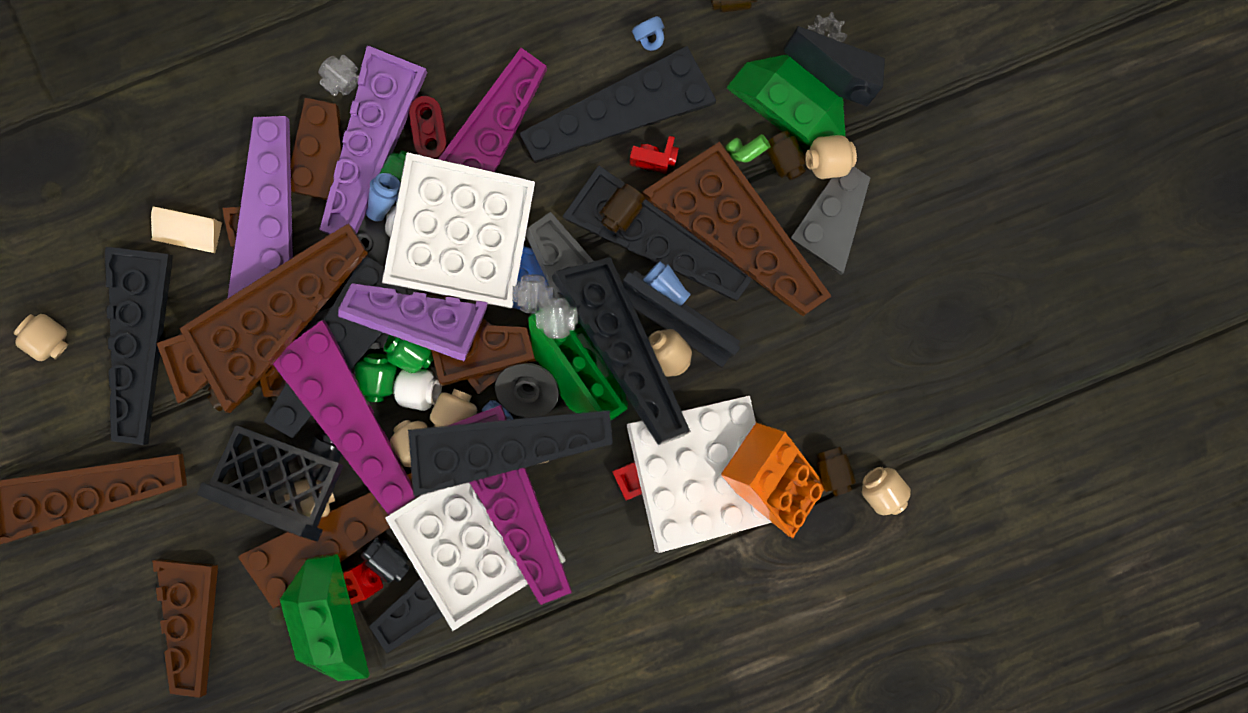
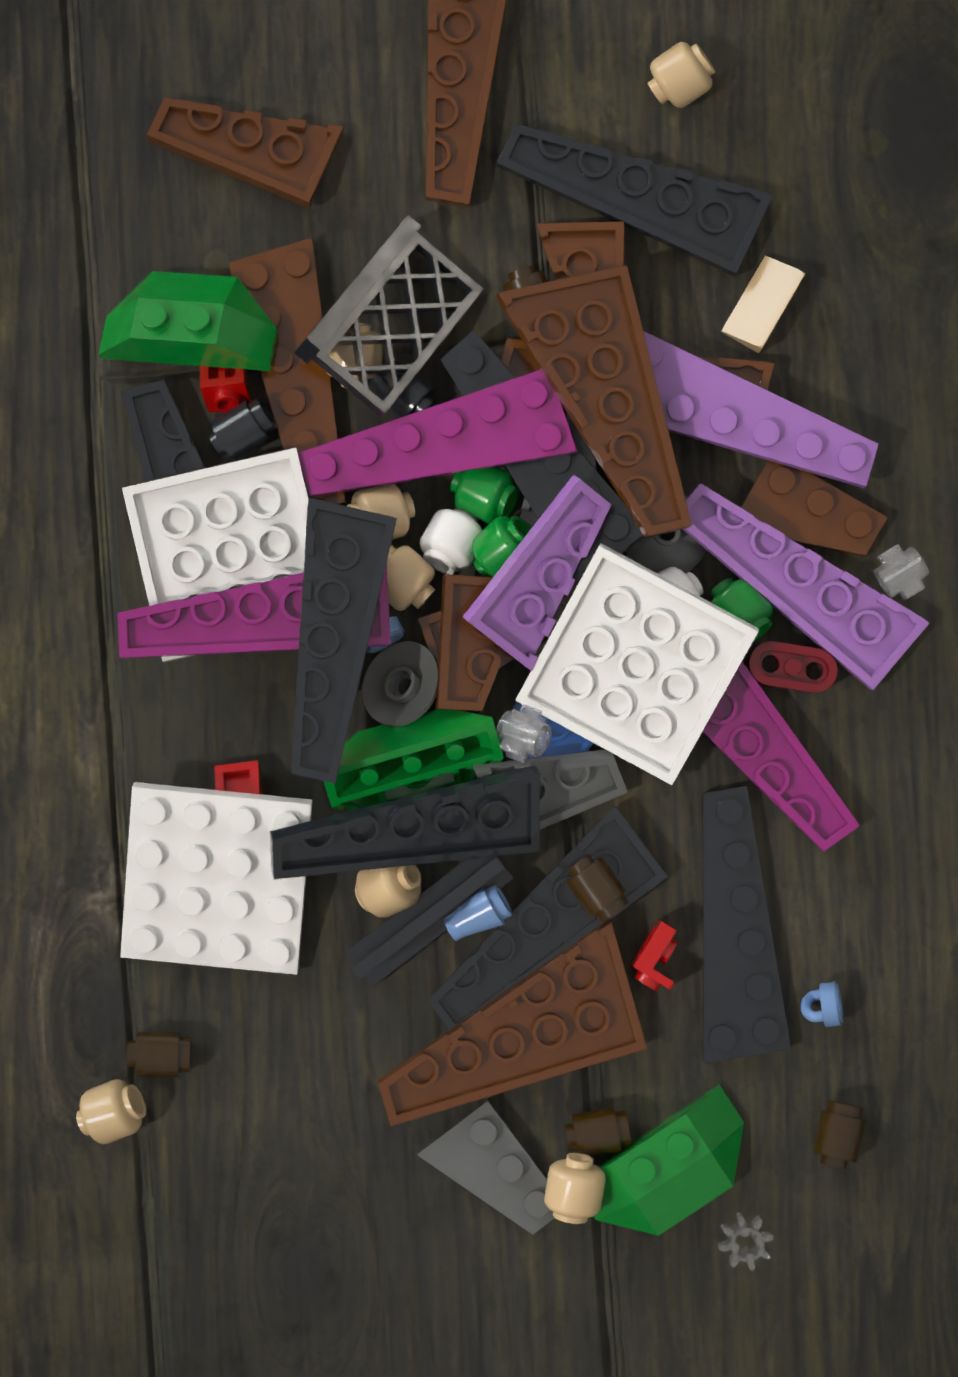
camera: 110 degrees right, 0 degrees up
medium blue cone [366,173,400,221] -> none
clear gear [536,298,578,339] -> none
orange slope [721,423,824,538] -> none
bright green arm [725,134,771,163] -> none
black slope [783,26,885,106] -> none

